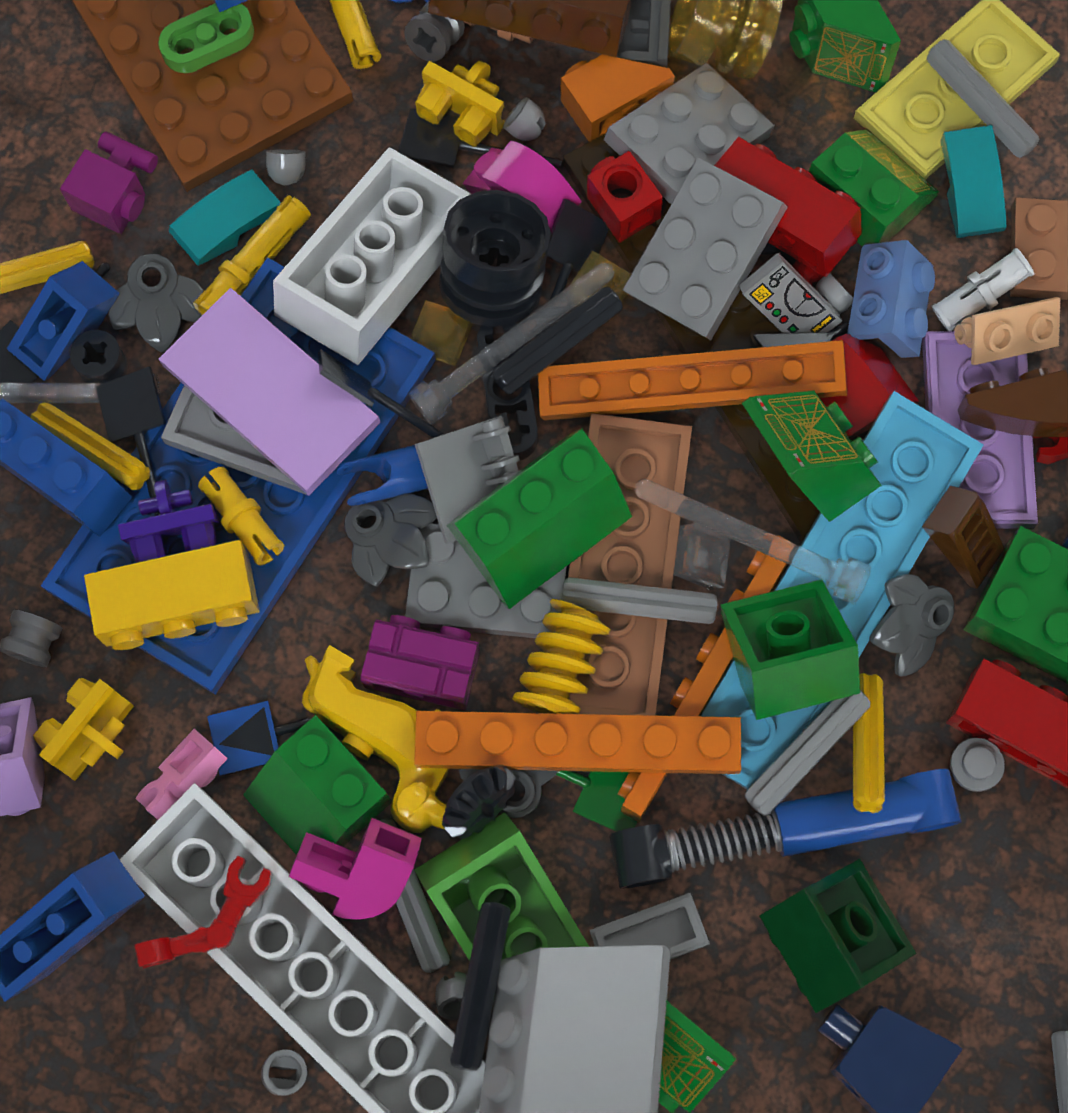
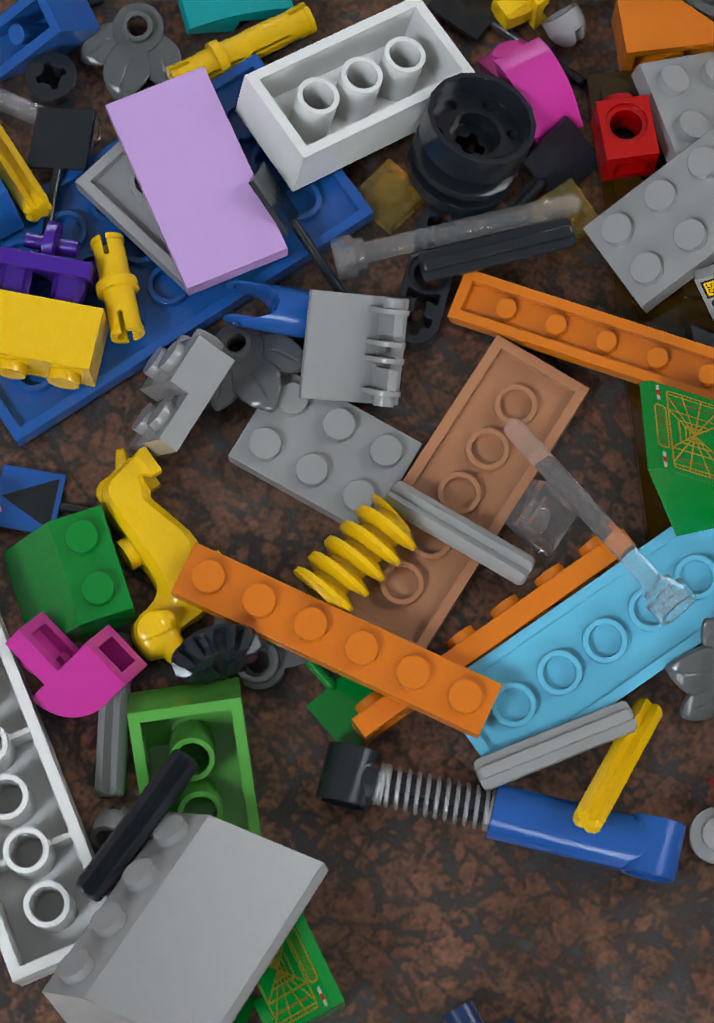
camera: 20 degrees right, 0 degrees up
magenta brick [361,615,480,711] -> none
green slope [446,429,633,609] -> none
light grey tile [589,893,710,960] -> none
green slope [720,579,860,720] -> none
dark green slope [759,859,917,1013] -> none
none -> light grey plate [129,329,235,457]

